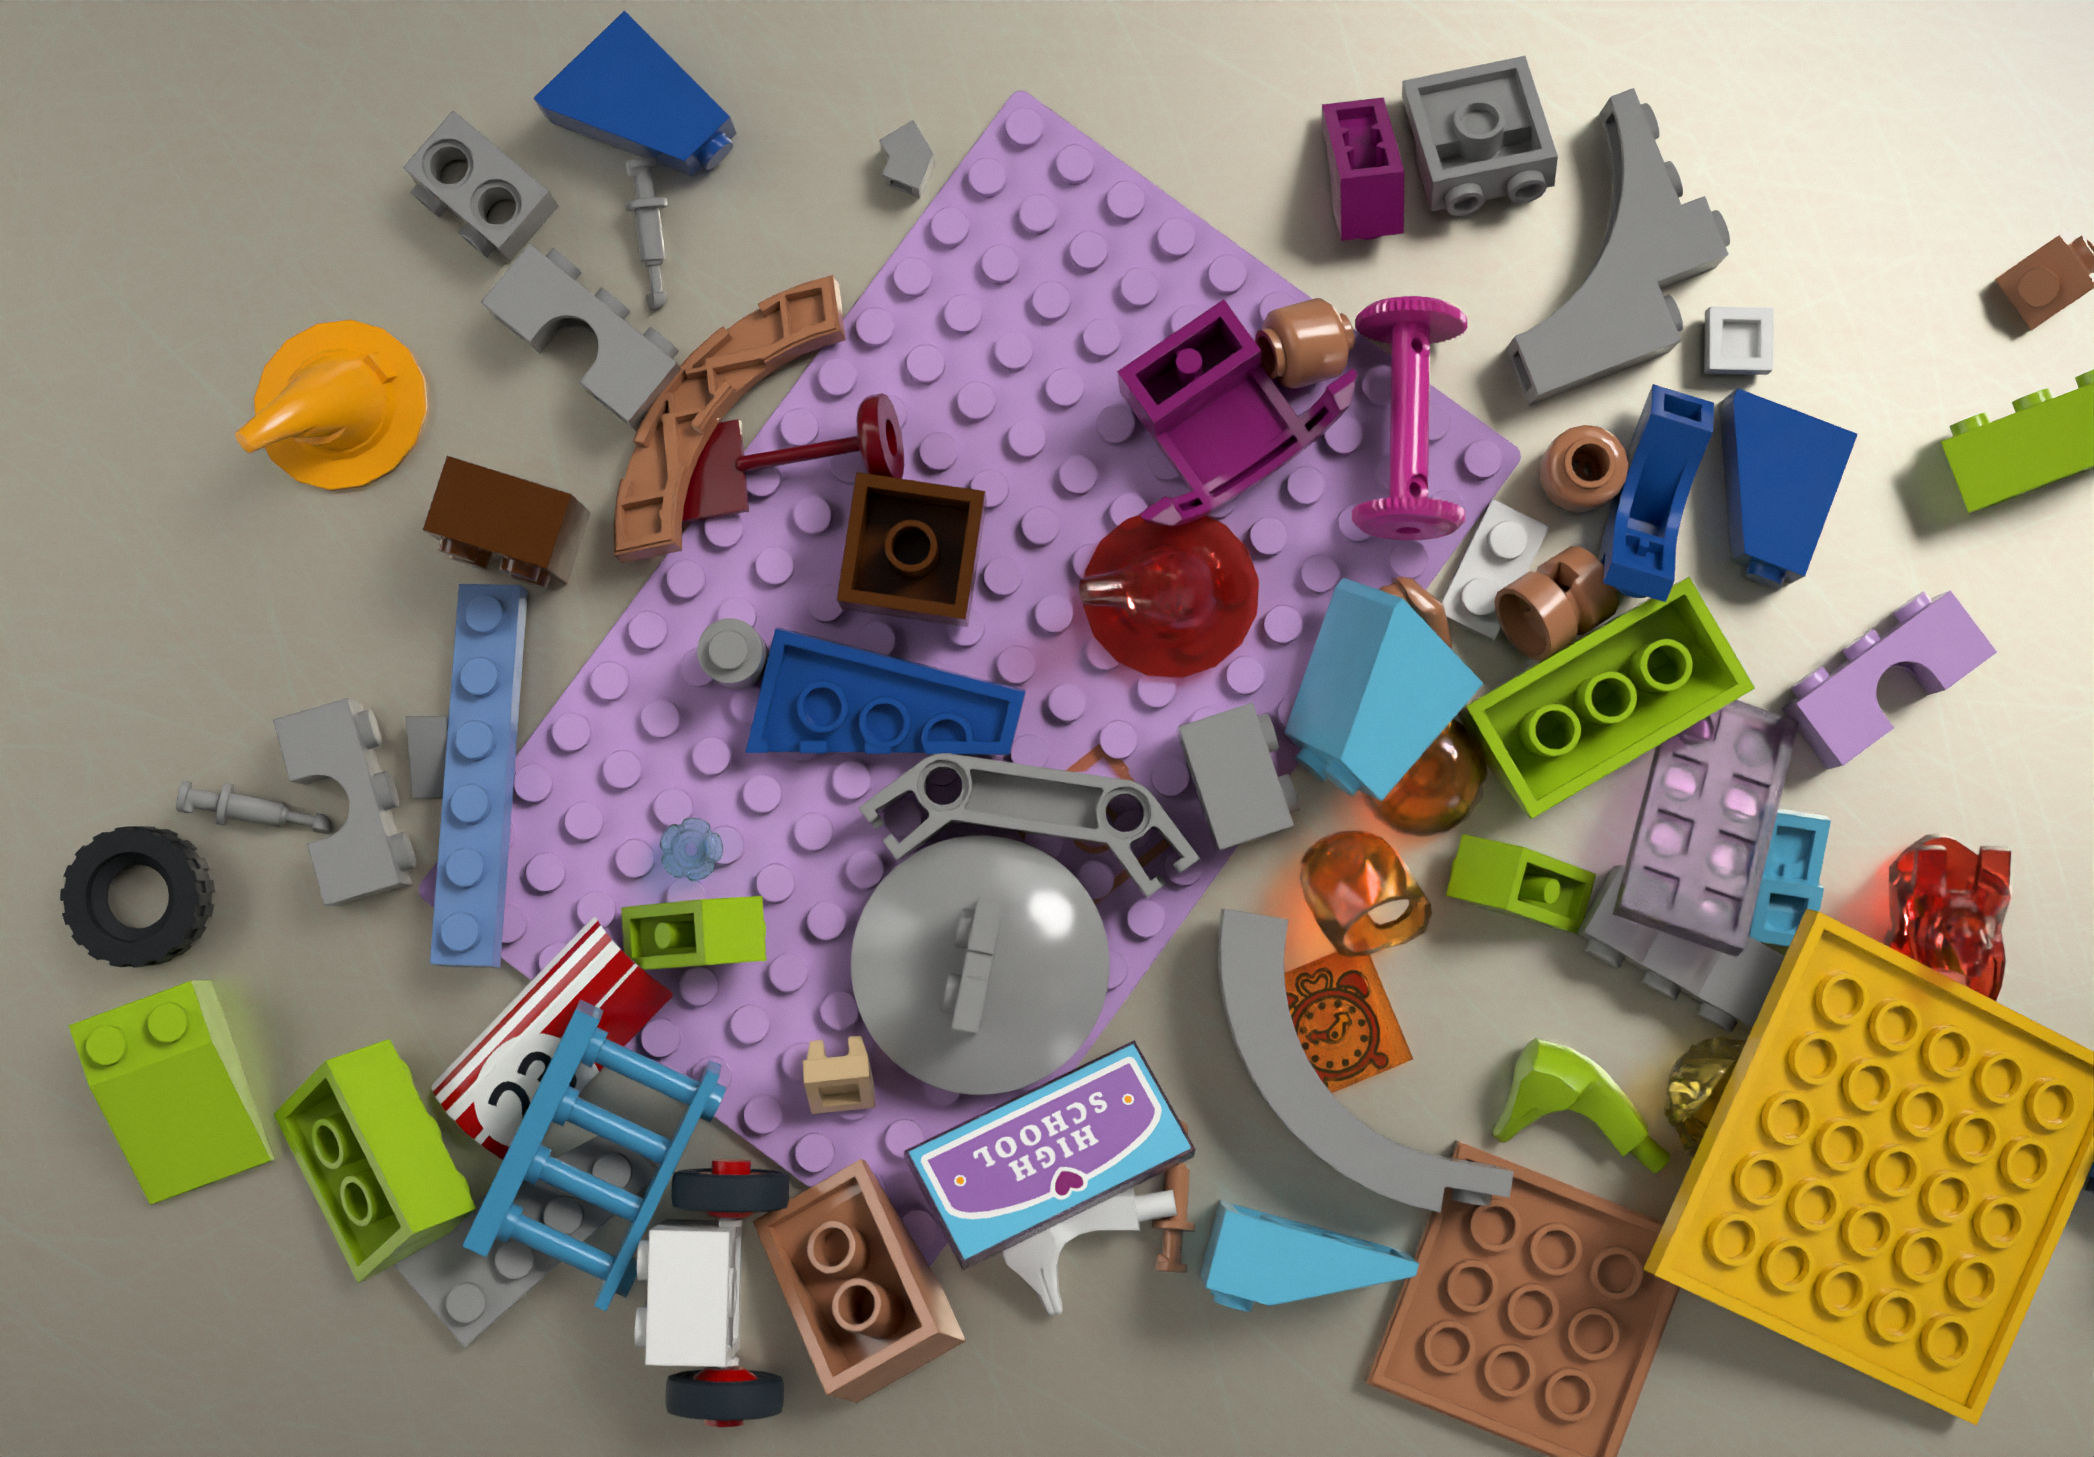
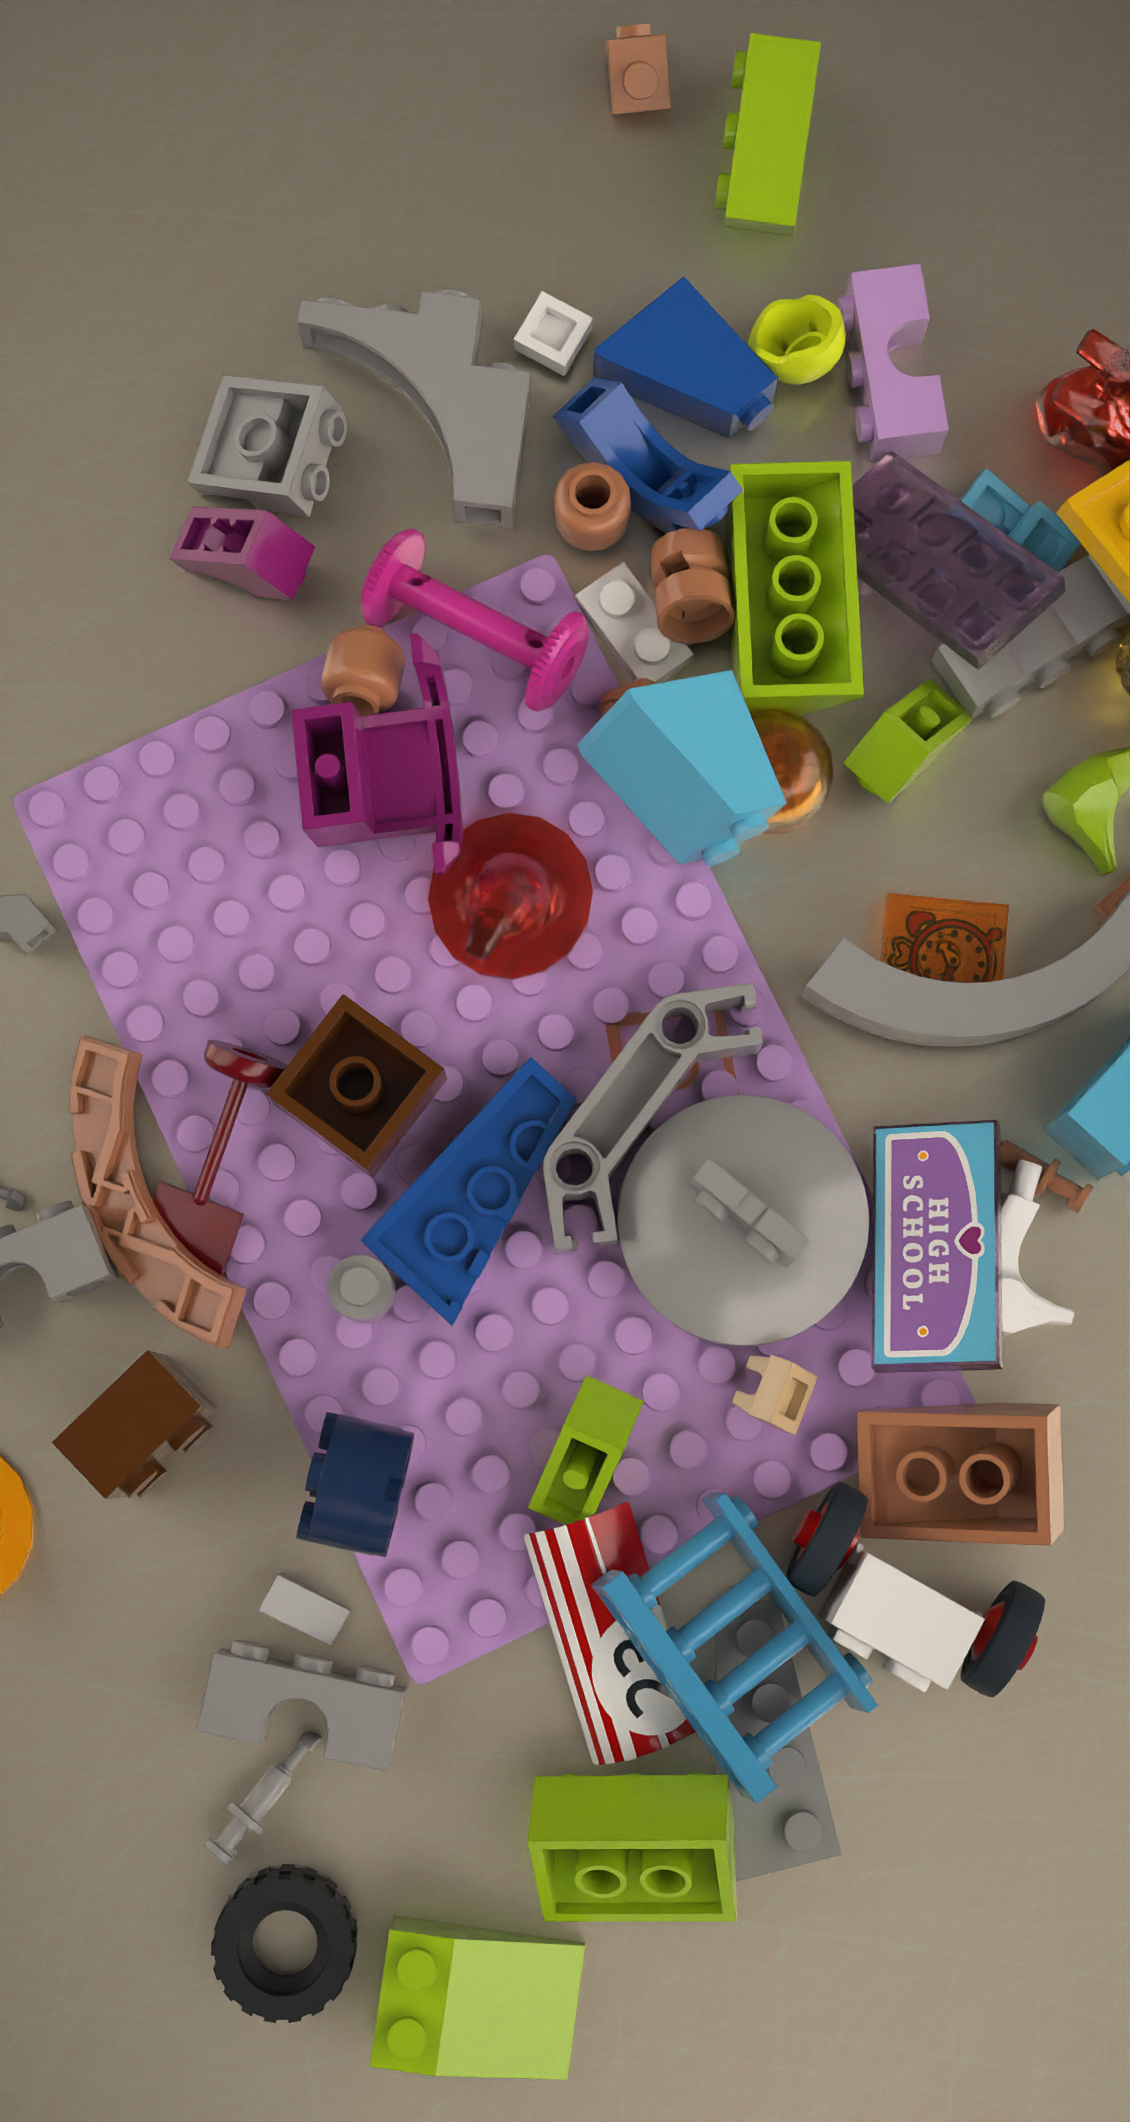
camera: 65 degrees left, 5 degrees down
medium blue plate [430,584,528,968] -> none
clear light blue plate [660,818,723,881] -> none
light grey brick [1176,702,1300,852] -> none
clear orange piece [1300,830,1432,957] -> none
none -> dark blue brick [296,1411,415,1557]
none -> neon yellow helmet [748,294,846,385]

